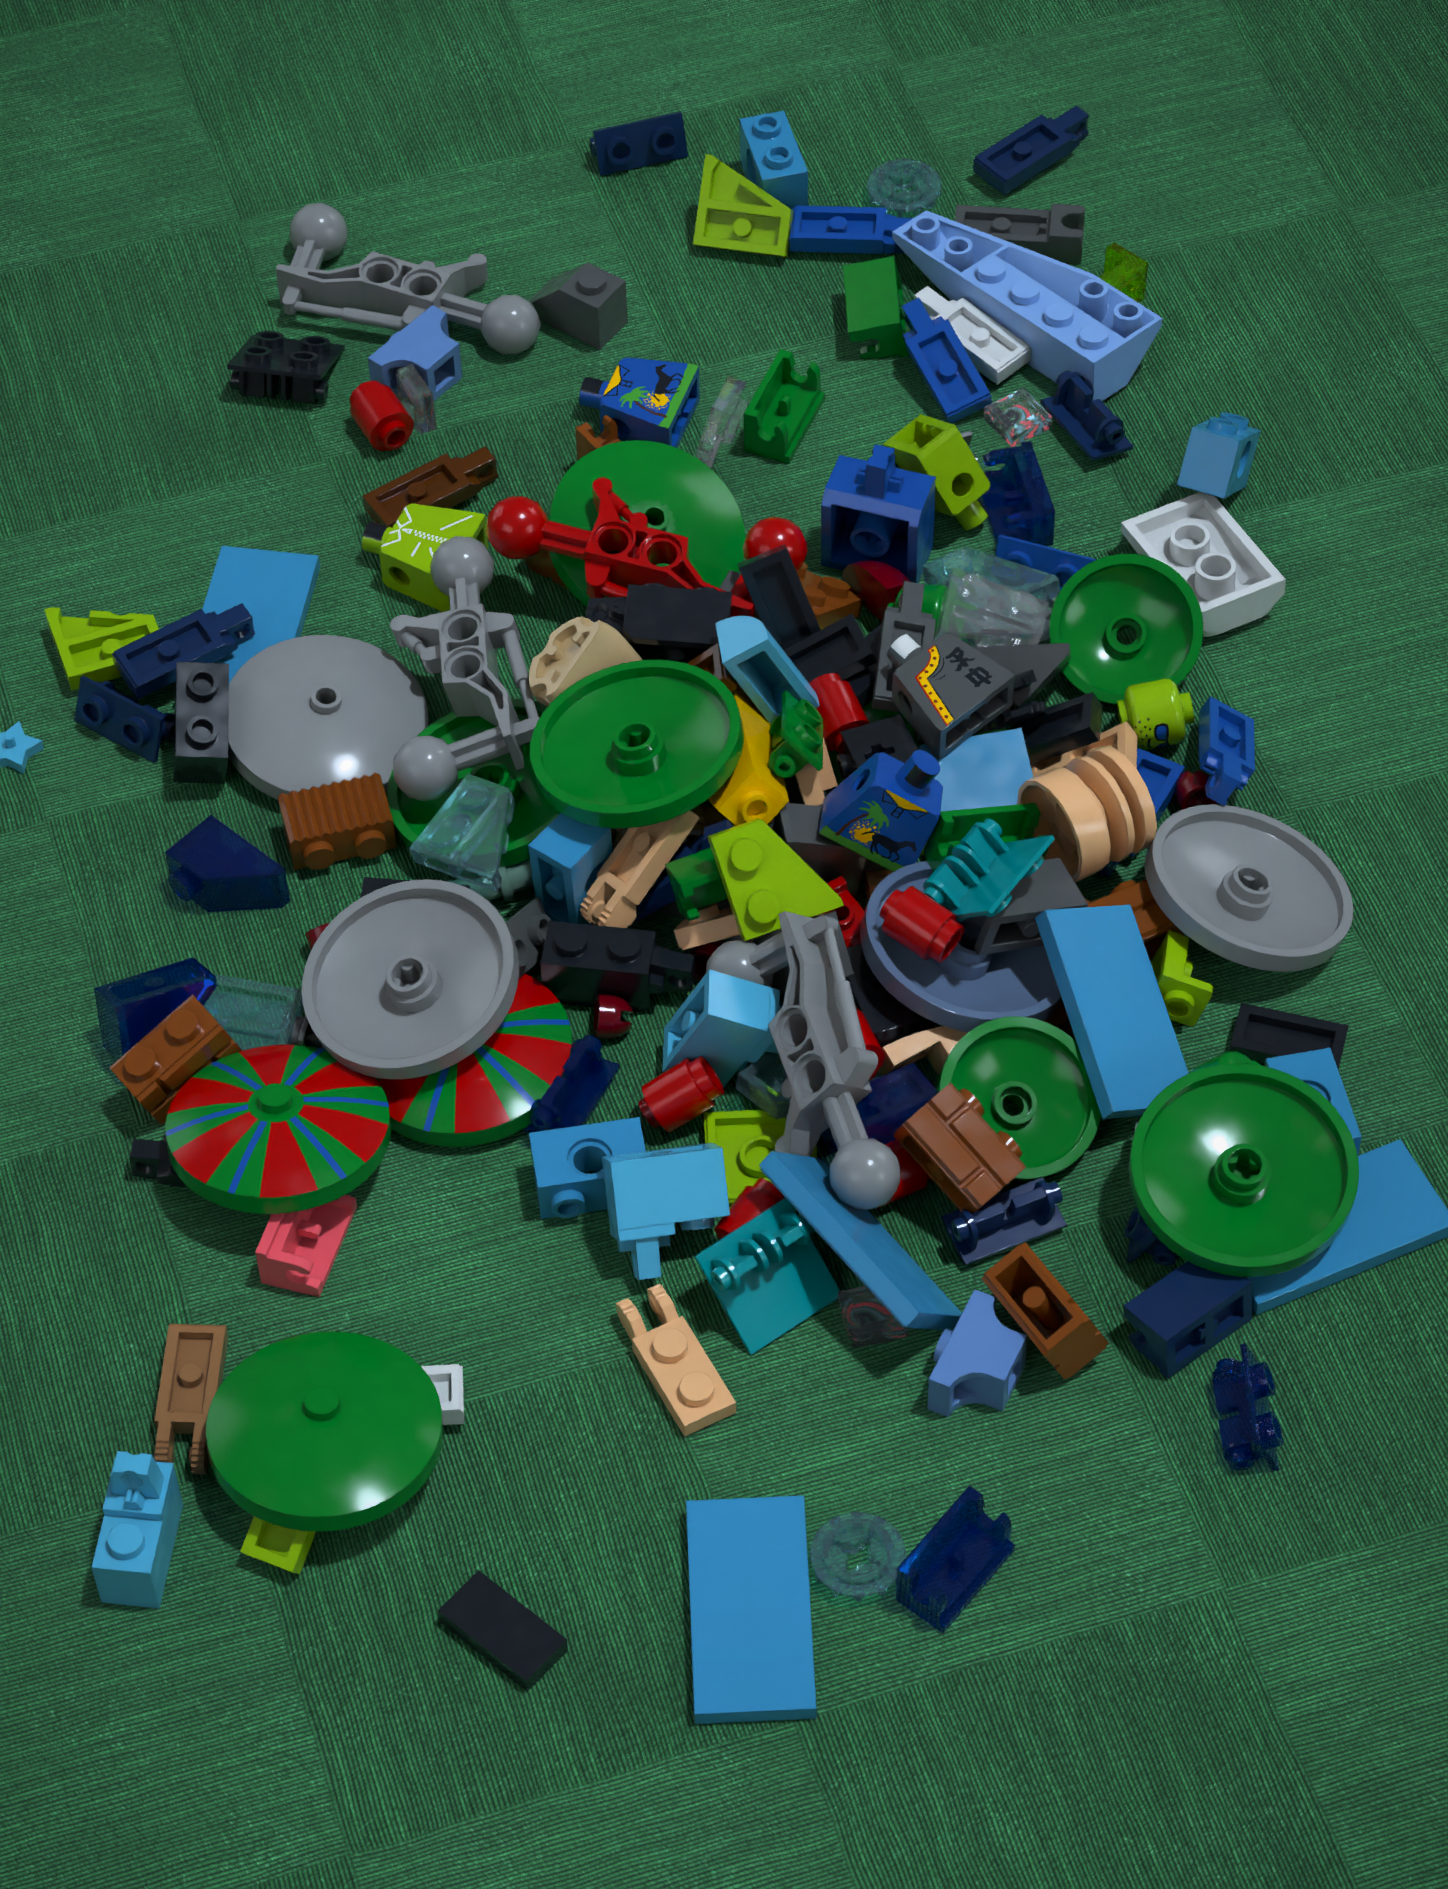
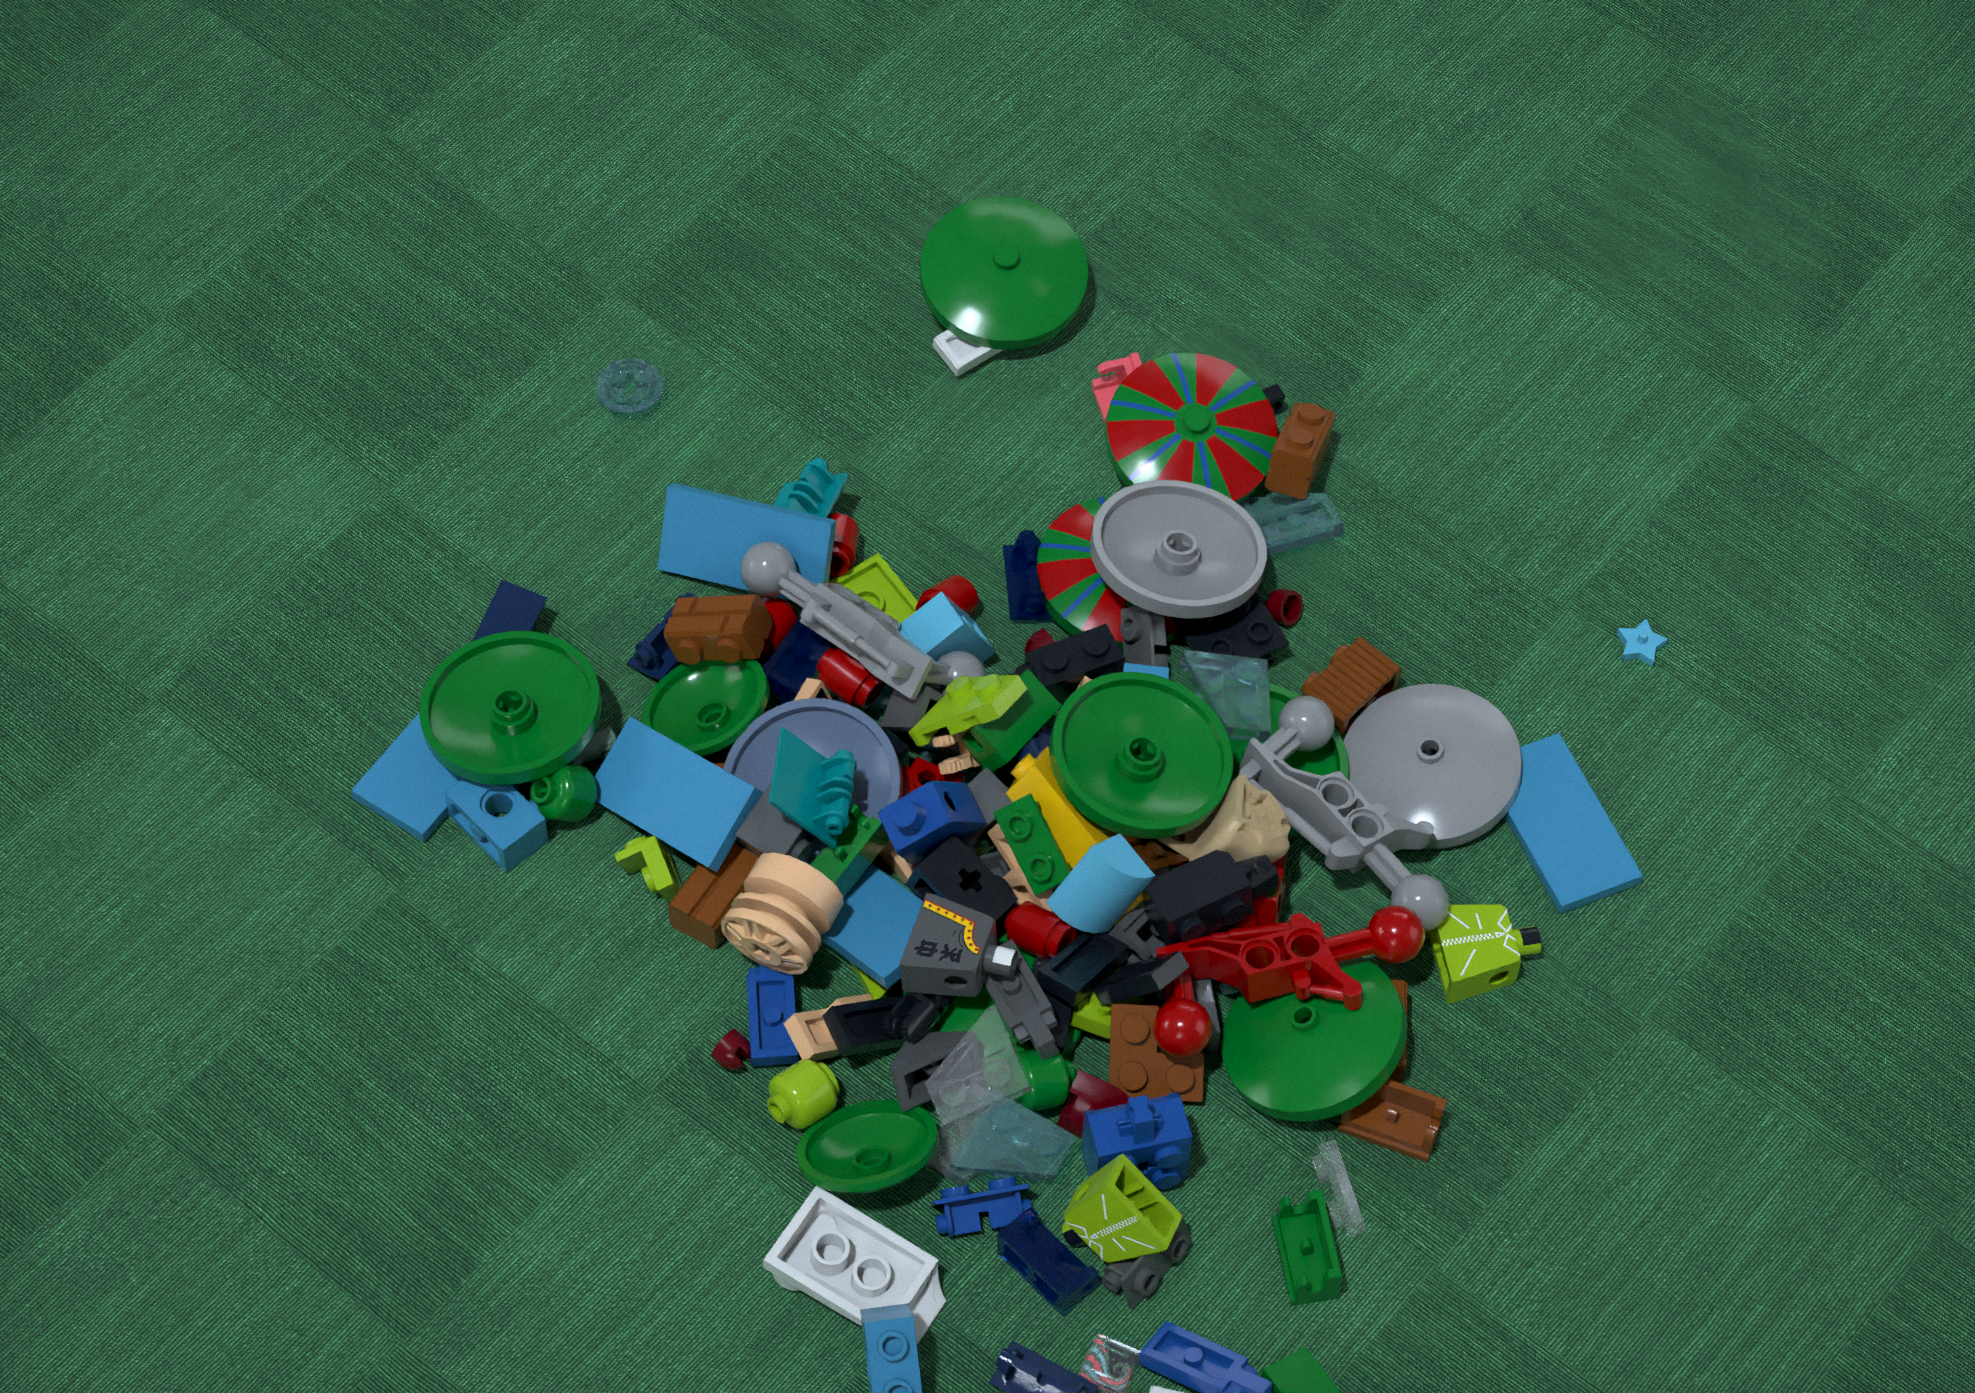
camera: 145 degrees right, 5 degrees up
lime wing [44,607,159,691] -> none
dark blue hinge [74,676,174,763] -> none
medium azure hinge [91,1451,183,1609] -> none
clear blue slope [94,957,217,1060] -> none
dark blue hinge [112,603,255,699] -> none
medium nougat hinge [154,1324,229,1474] -> none
clear blue slope [165,815,290,912] -> none
black brick [173,662,229,784] -> none
black hinge [227,331,345,404] -> none
light grey piece [276,202,541,354] -> none
red brick [349,381,414,451] -> none
reddish brown hinge [362,447,498,527] -> none
medium blue brick [368,305,462,404] -> none
clear tile [396,364,436,434] -> none
black tile [438,1570,568,1692] -> none
dark grey slope [529,262,628,350] -> none
dark azure brick [529,1117,646,1219] -> none
blue torso [579,357,700,448] -> none
medium azure hinge [602,1143,730,1280] -> none
light nougat hinge [615,1284,736,1436] -> none
dark azure tile [686,1495,817,1724] -> none
red brick [879,886,964,963] -> none
clear blue hinge [896,1486,1015,1634] -> none
medium blue brick [927,1289,1027,1418] -> none
dark orange brick [981,1242,1109,1380] -> none
light grey dish [1145,804,1353,972] -> none
blue hinge [1199,696,1255,806] -> none
clear blue hinge [1212,1343,1283,1471] -> none
black tile [1229,1003,1349,1071] -> none

